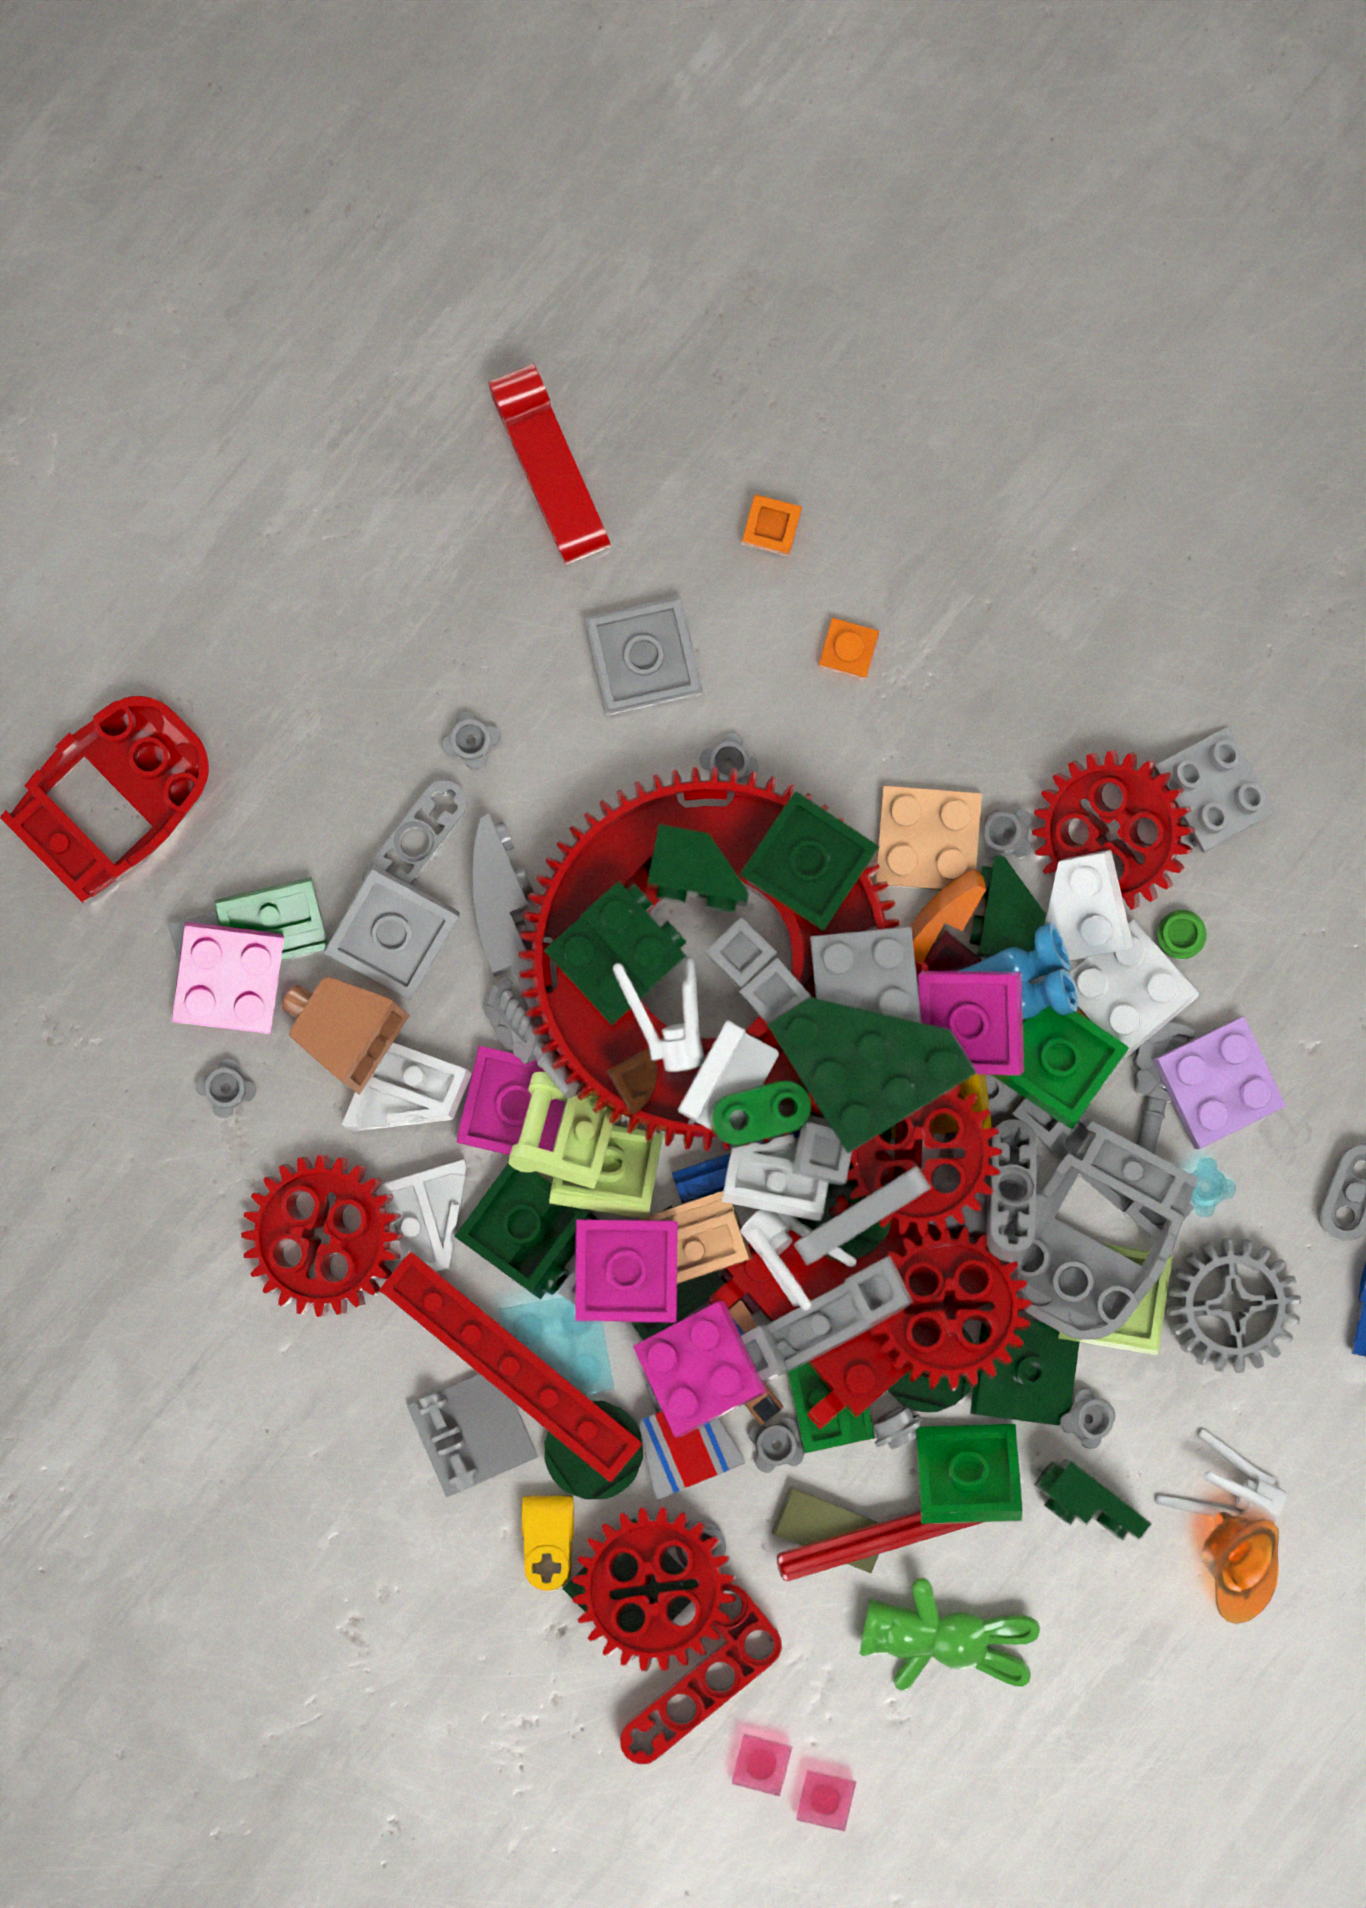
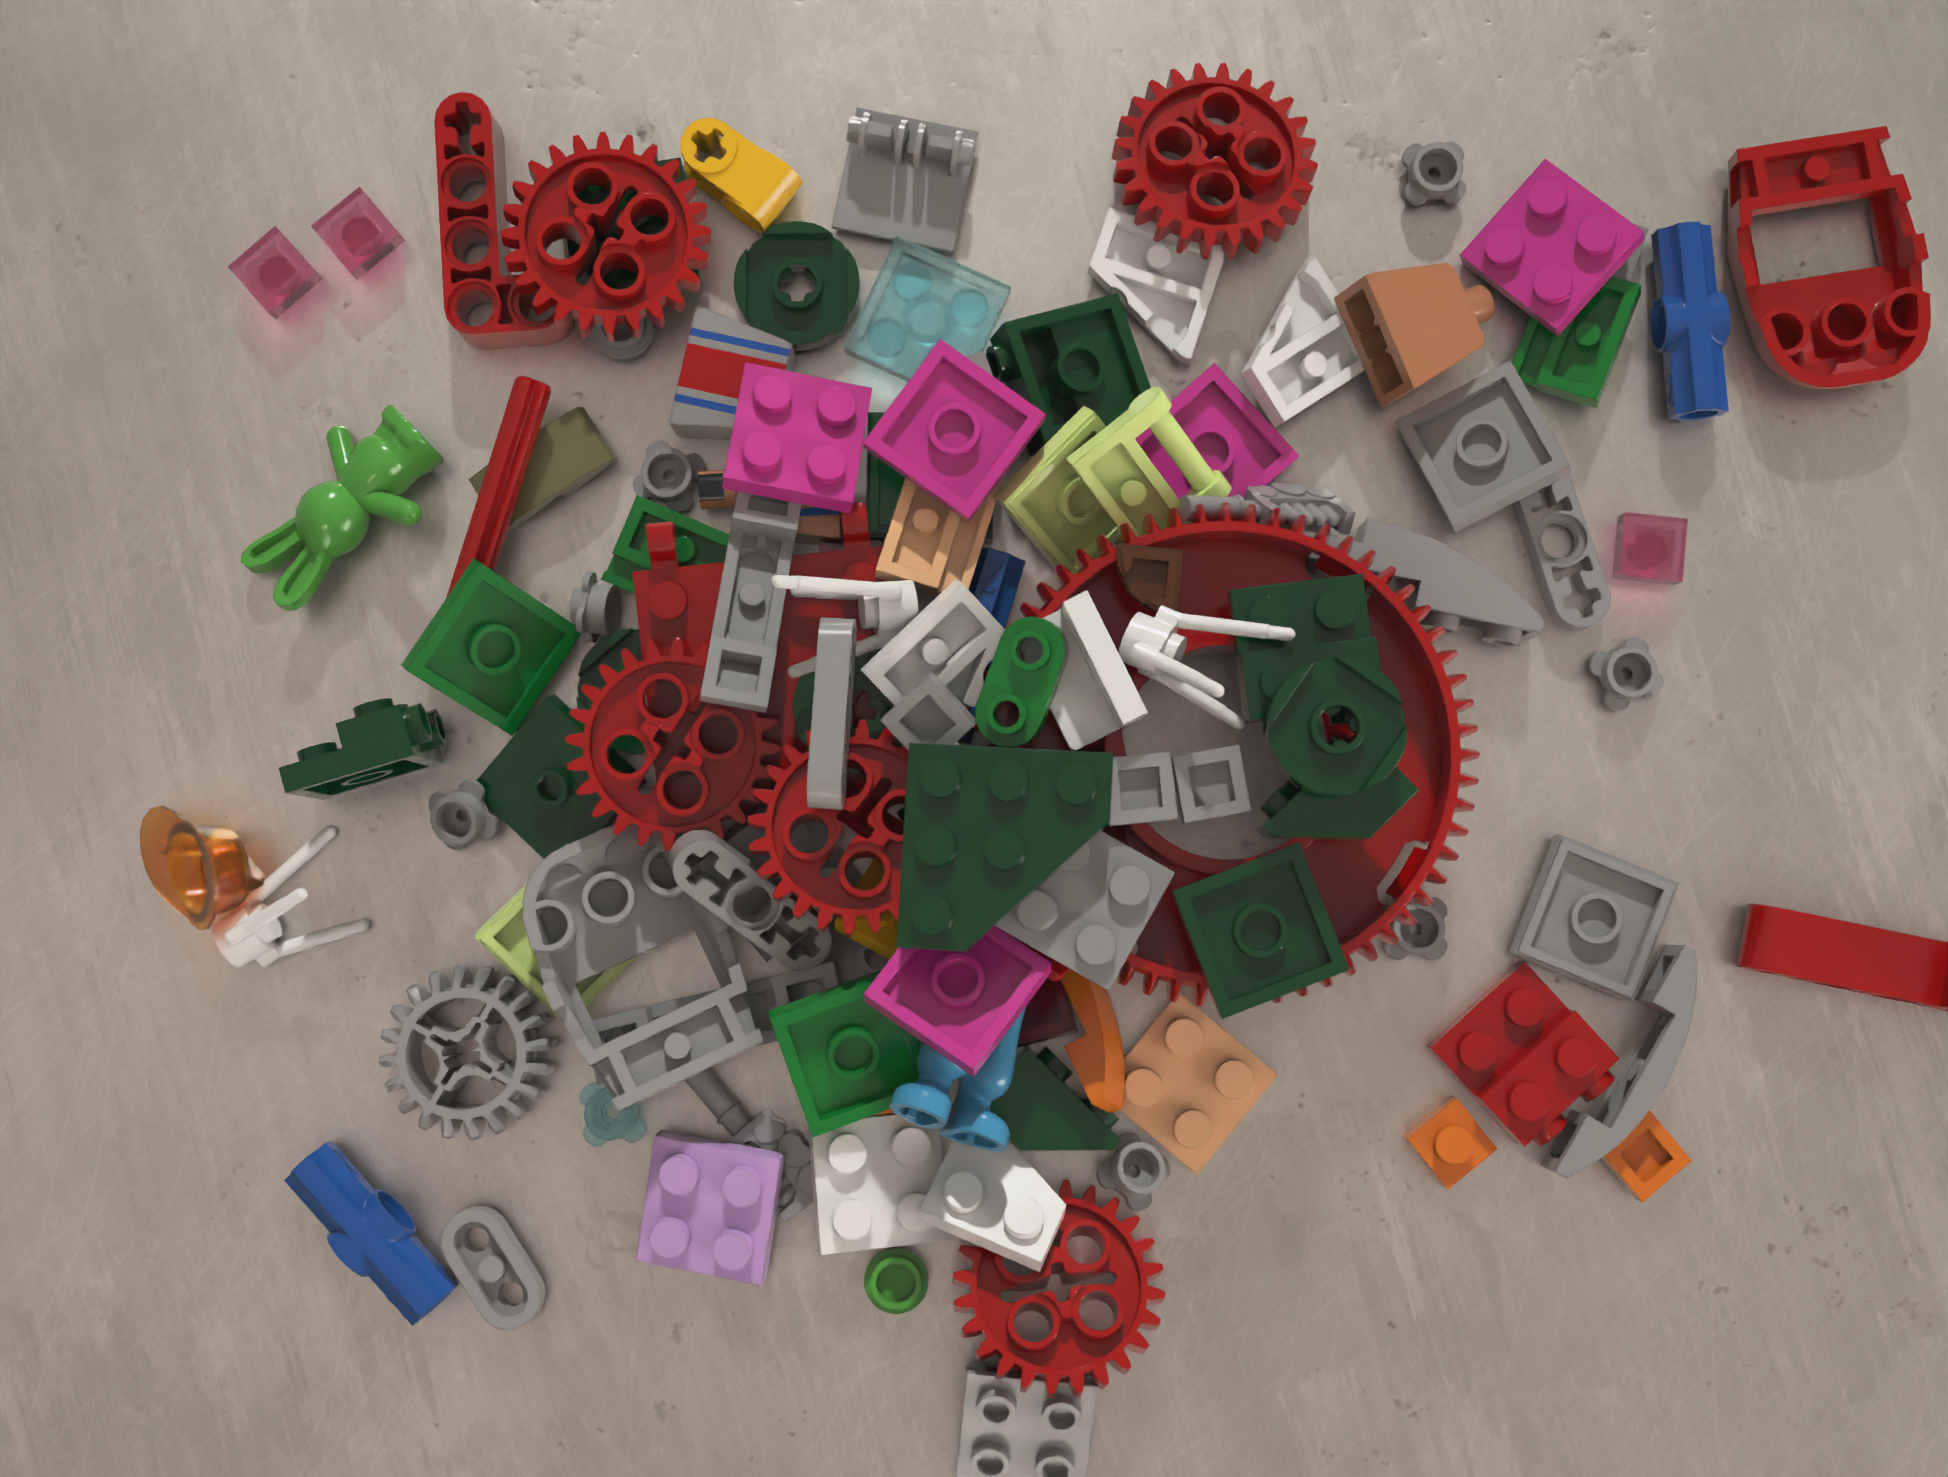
camera: 125 degrees right, 0 degrees up
red plate [379,1251,643,1483] -> none
none -> dark green plate [1265,658,1407,797]
none -> red plate [1426,961,1620,1147]
none -> light grey slope [1540,945,1697,1178]
none -> clear pink plate [1612,512,1688,585]
none -> blue piece [1650,221,1730,422]

